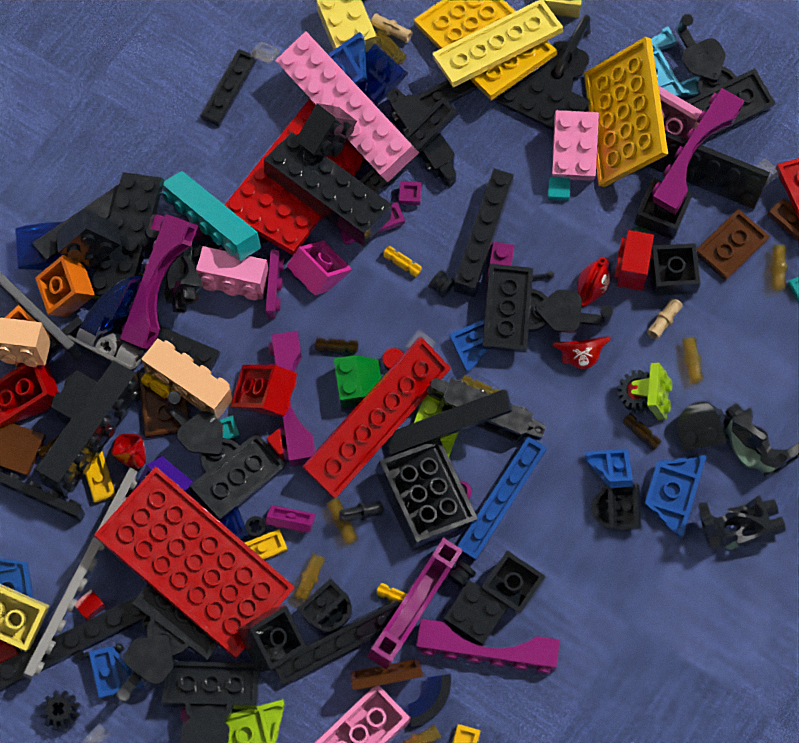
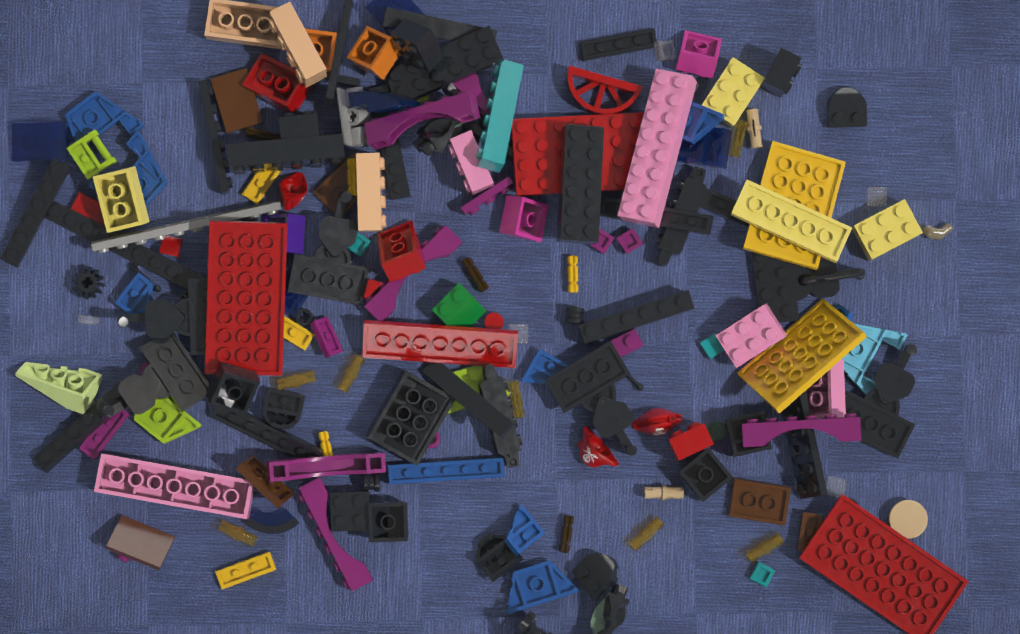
camera: 50 degrees right, 15 degrees up
black brick [296,103,357,157] -> none
black axle [339,501,384,523] -> none
lime plate [617,363,672,420] -> none
none -> red window [567,65,643,115]
none -> dark pink slope [676,30,722,78]

